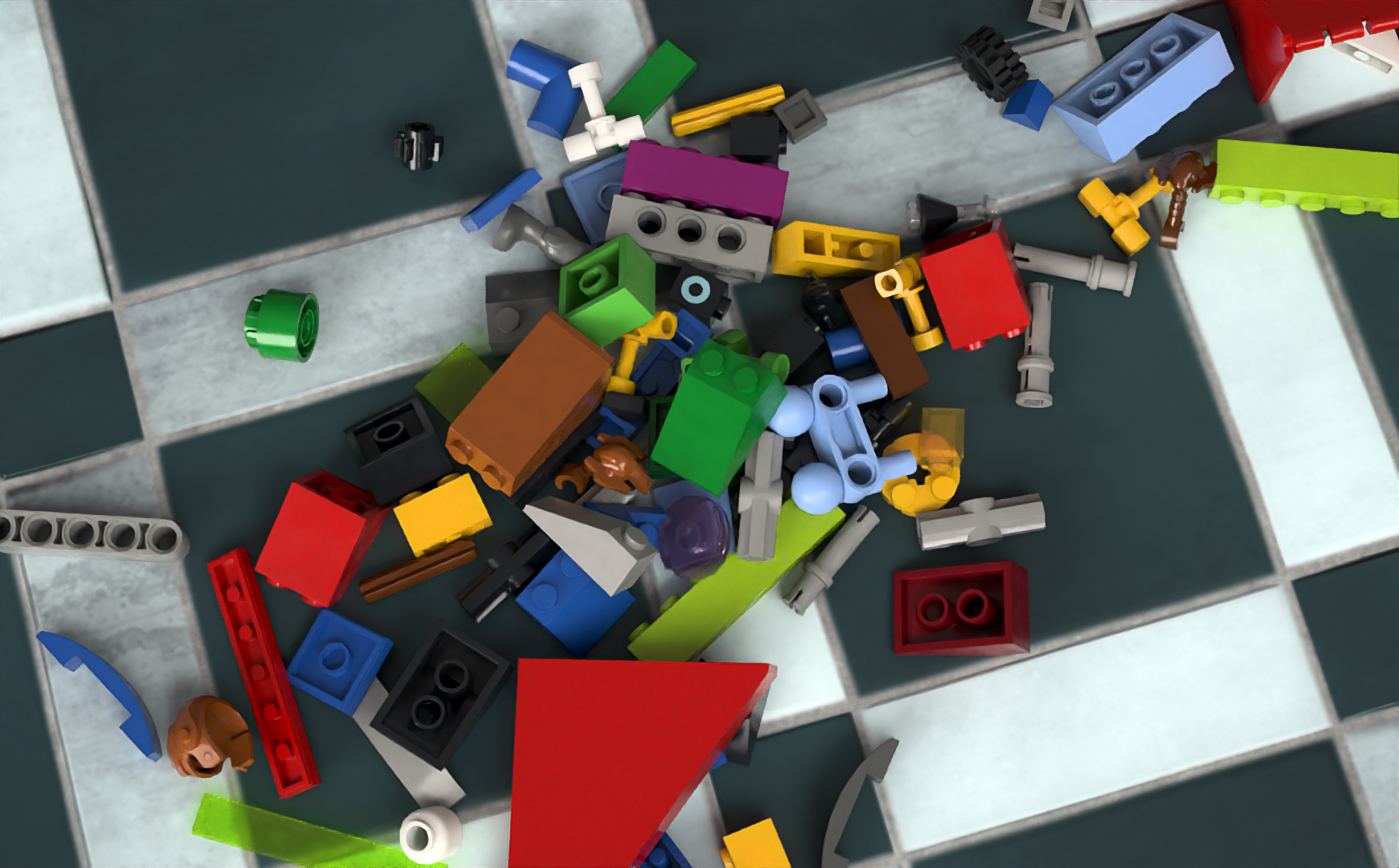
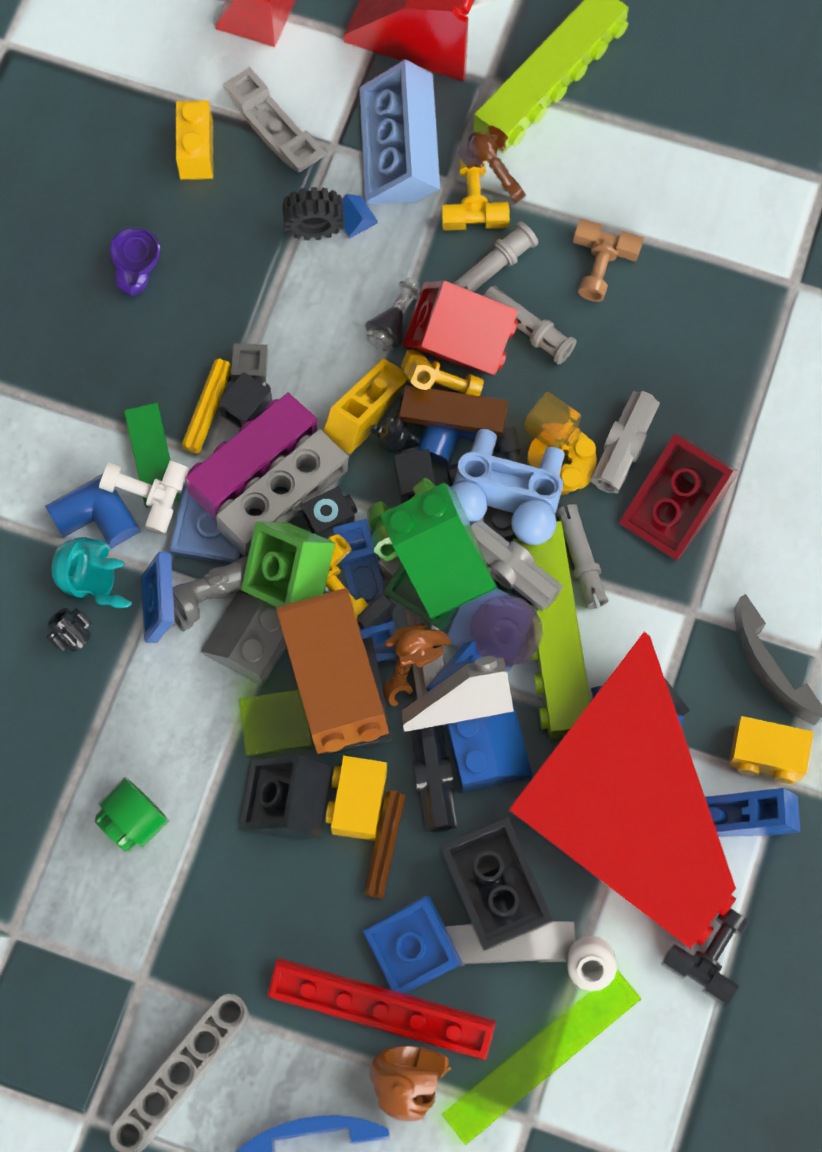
camera: 55 degrees left, 5 degrees down
red slope [254,468,393,608] -> none
none -> teal hair [51,537,132,608]
none -> medium nougat bar [573,218,644,302]

